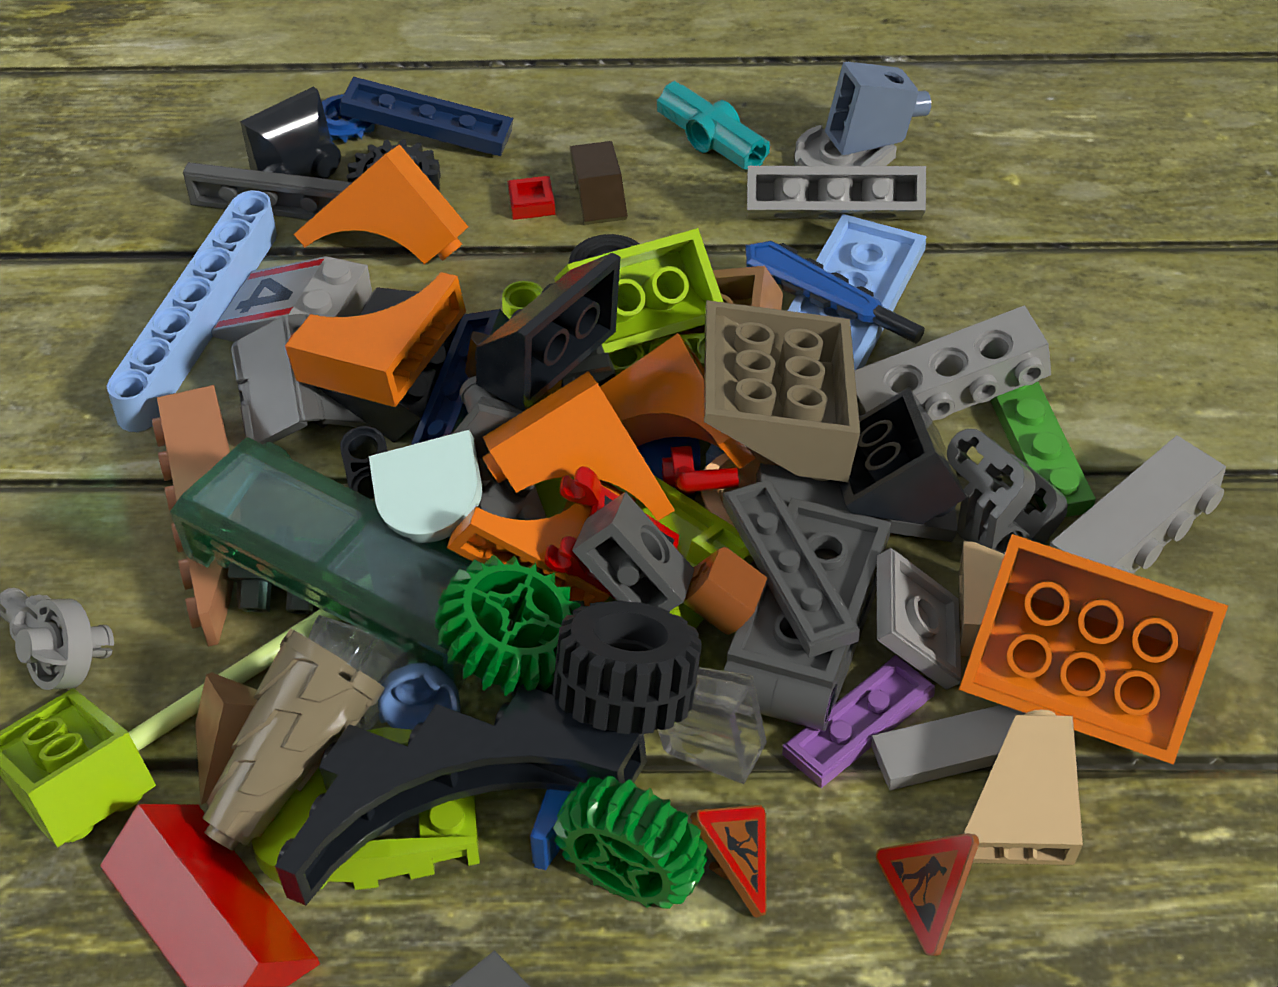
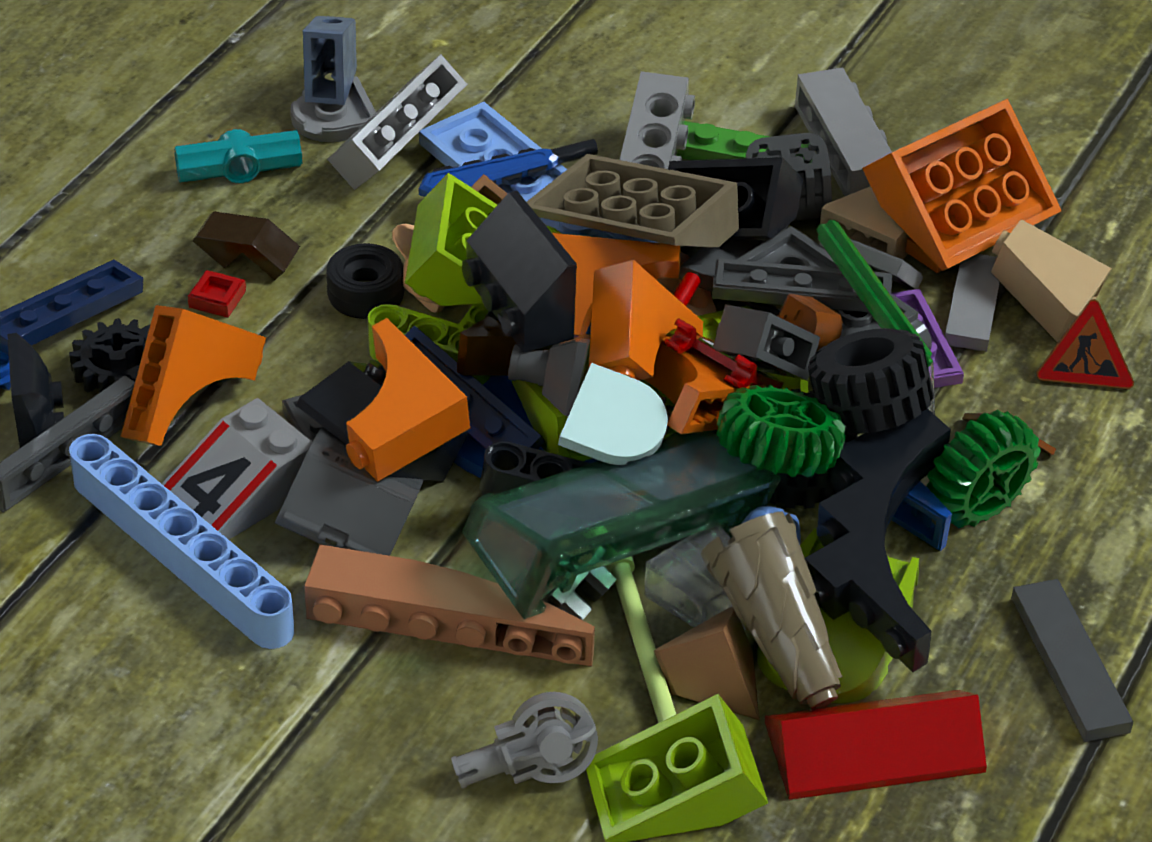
camera: 65 degrees left, 5 degrees down
none -> green axle [817,220,933,368]

